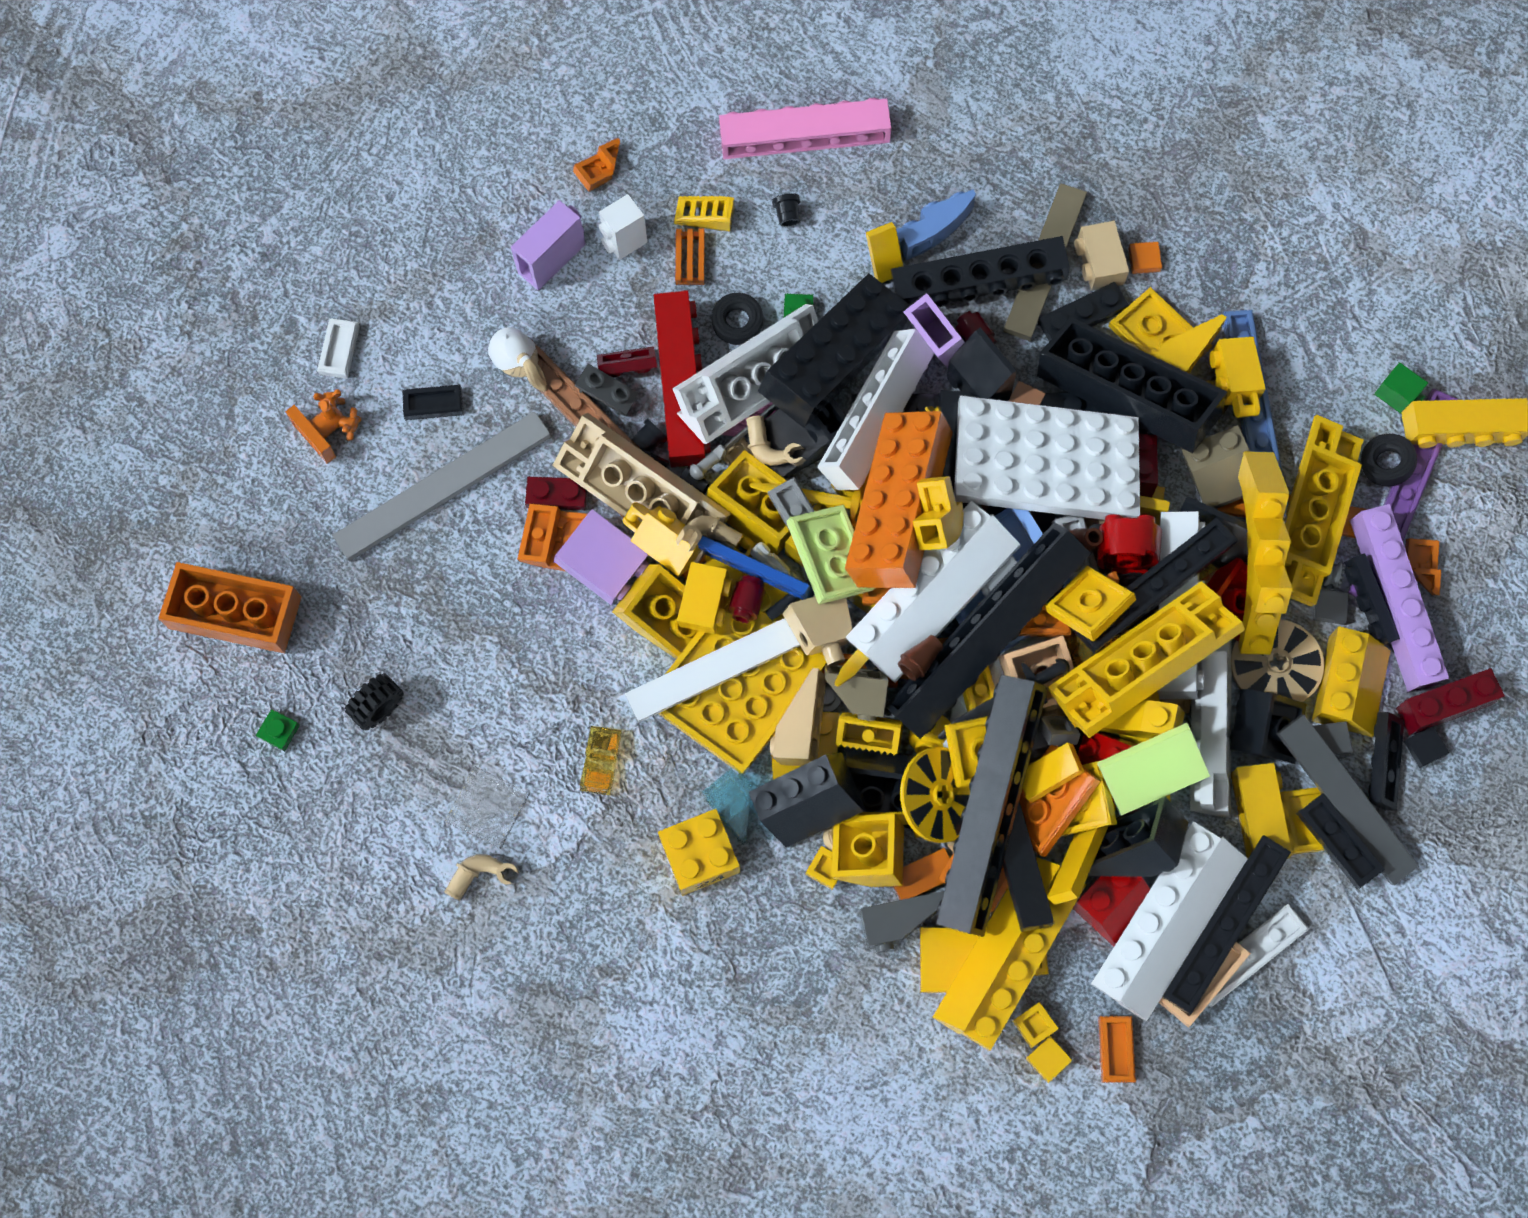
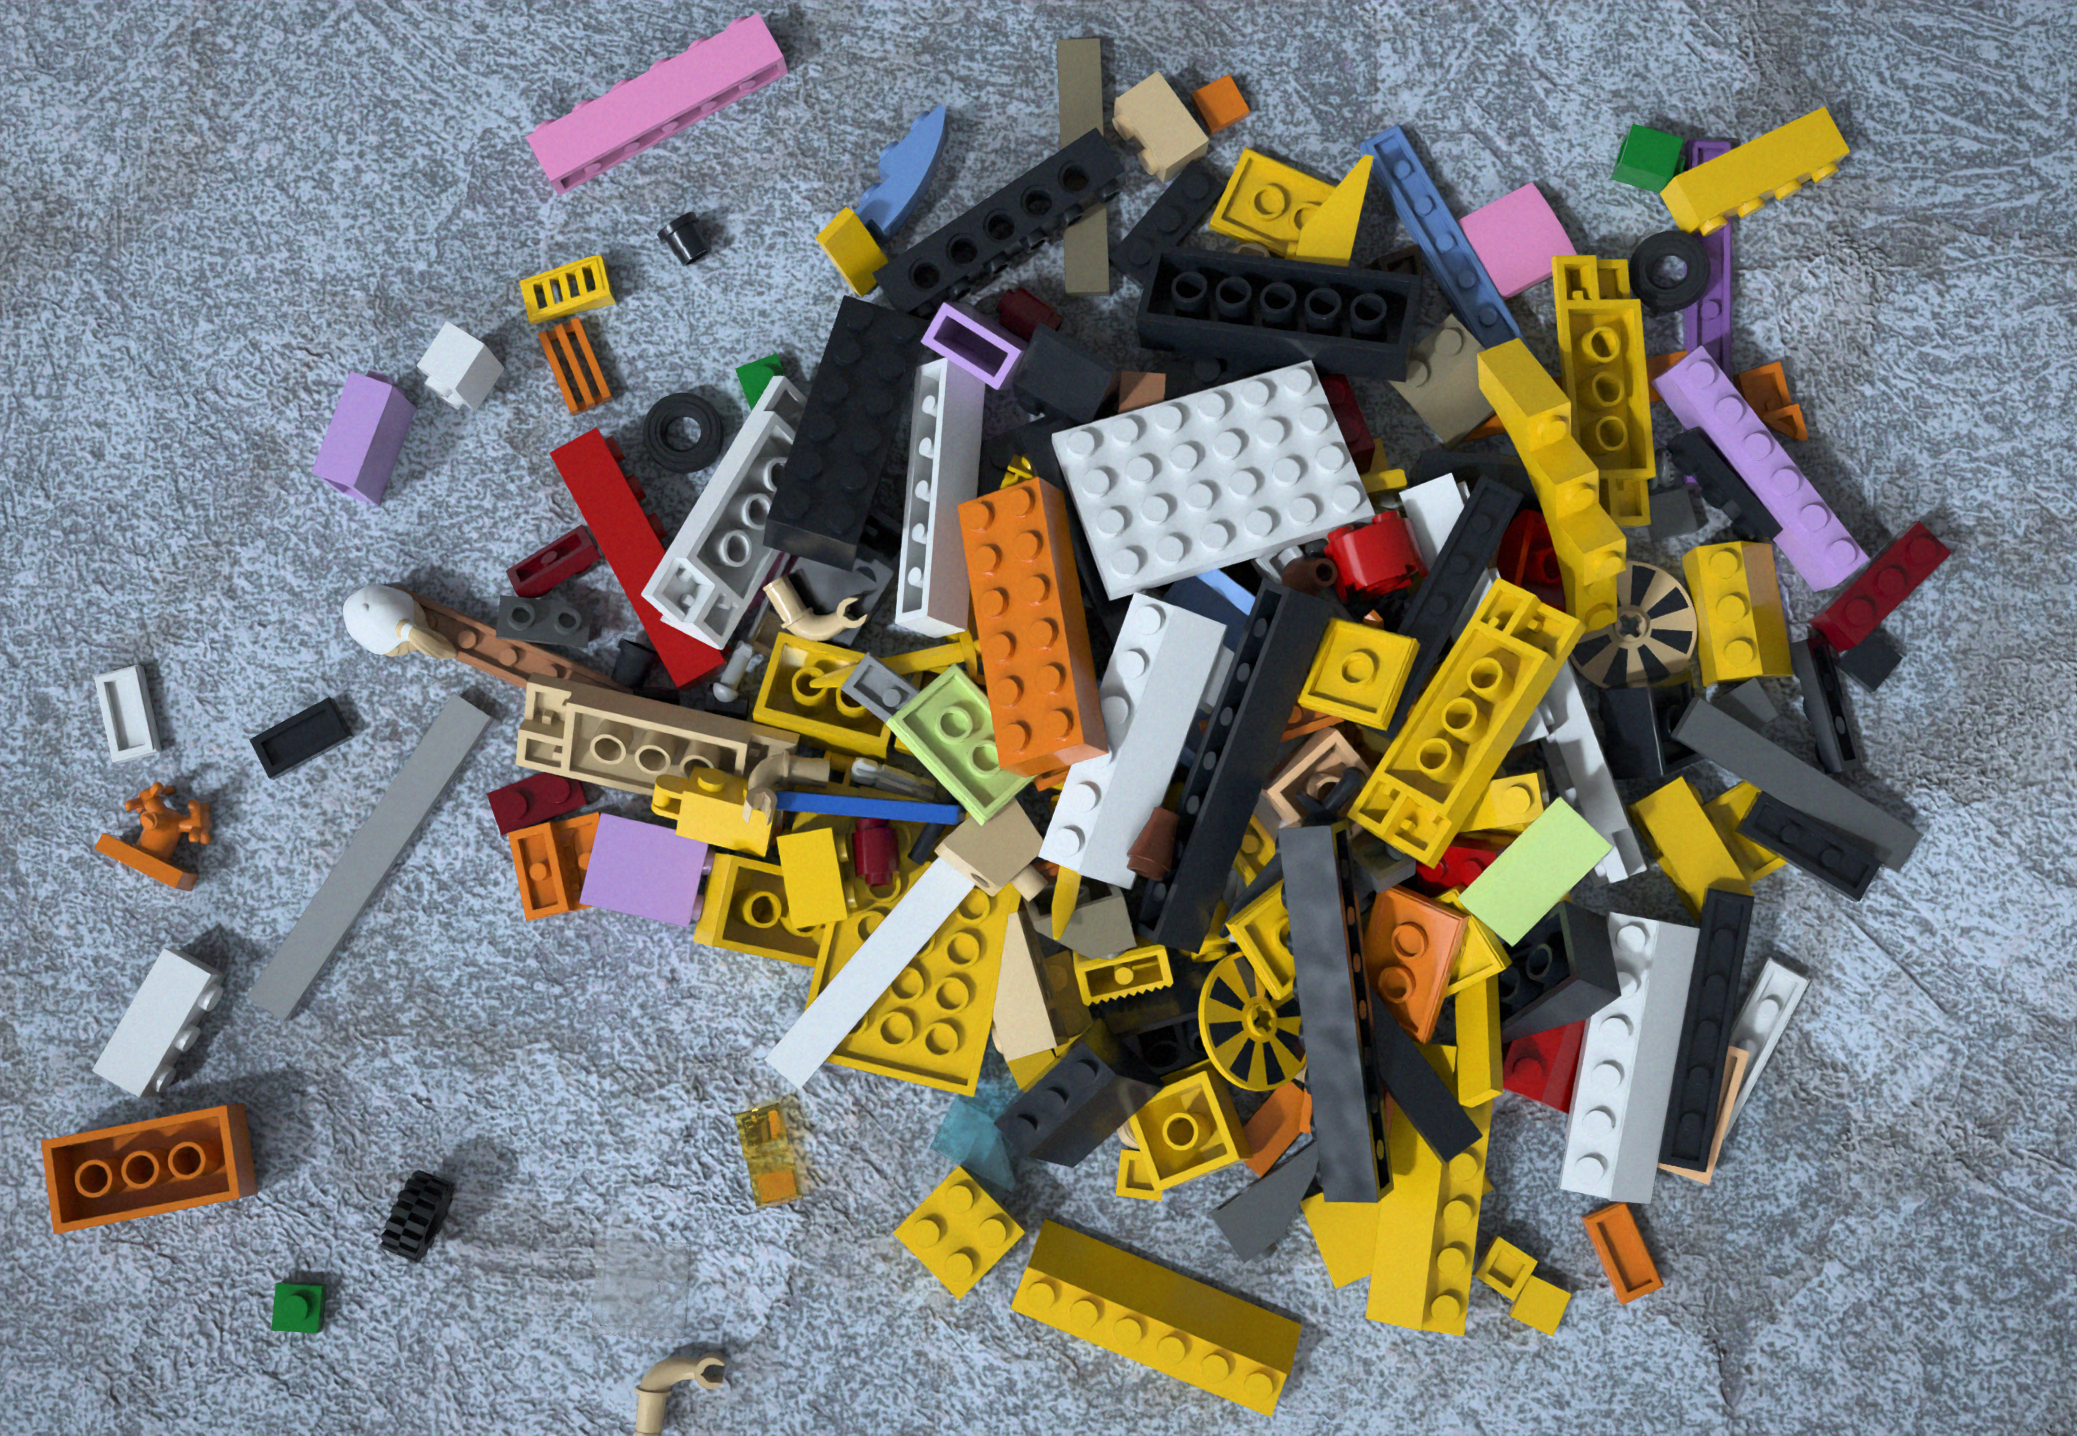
camera: 25 degrees left, 10 degrees up
orange slope [573,138,620,192] -> none
yellow brick [913,476,964,550] -> none
yellow tile [1023,742,1084,802] -> none
yellow brick [1209,336,1266,418] -> none
none -> white brick [92,948,226,1098]
none -> yellow slope [1010,1218,1302,1417]
none -> bright pink slope [1457,182,1577,301]

